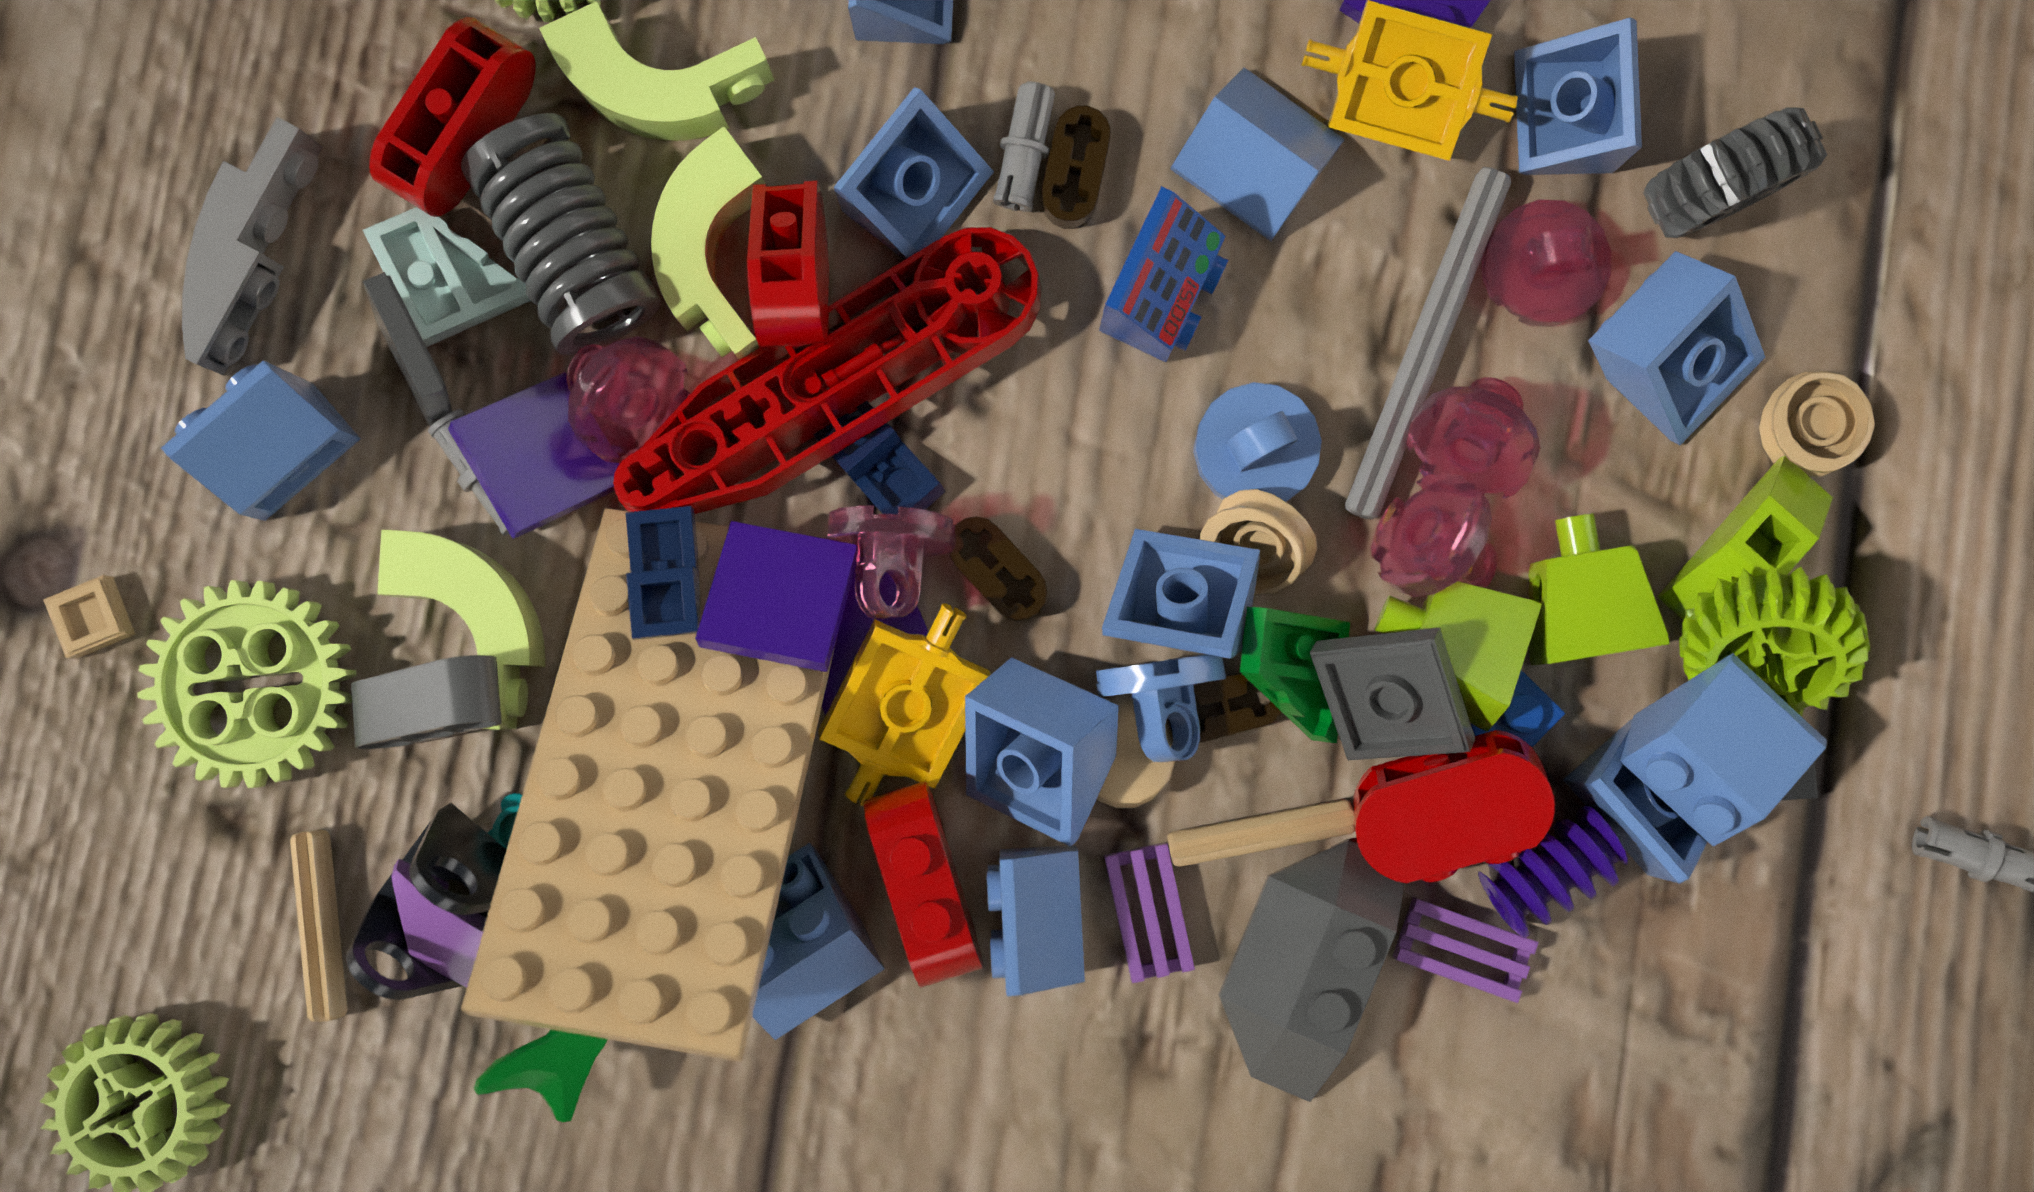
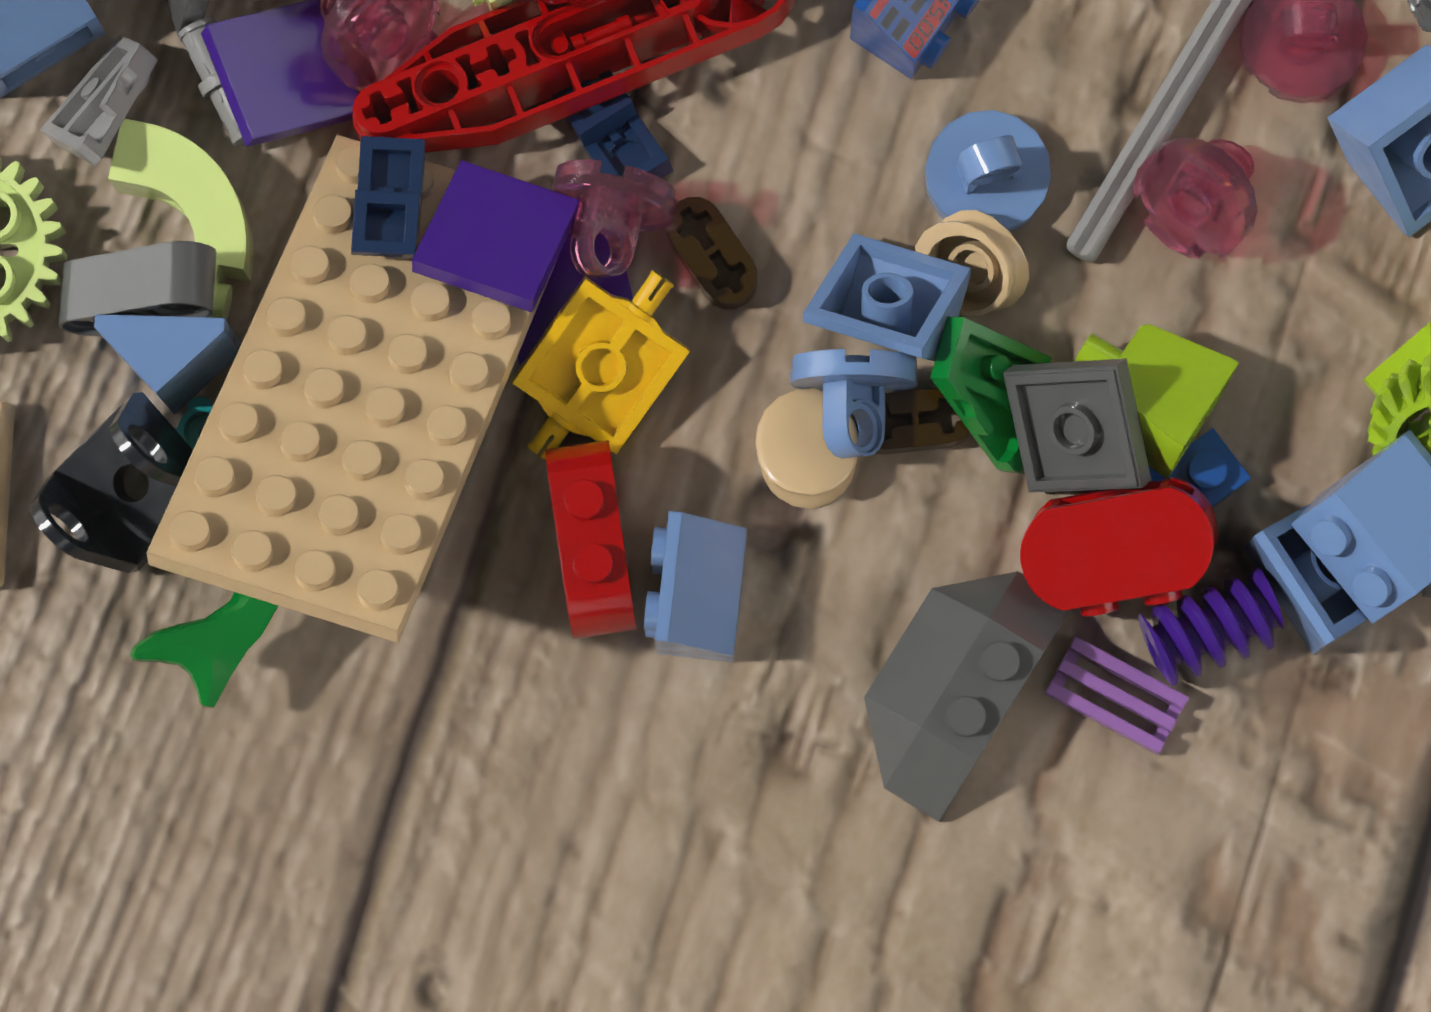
camera: 15 degrees right, 5 degrees down
medium lavender slope [391,859,487,987] -> none
medium blue slope [752,842,885,1040] -> none
medium blue slope [965,657,1119,847] -> none
medium lavender tile [1104,842,1195,984] -> none
tan axle [1167,799,1355,867] -> none
clear pink tile [1371,472,1497,597] -> none
lime torso [1529,513,1670,665] -> none
none -> light grey wing [40,35,158,166]
none -> medium blue slope [94,314,241,414]

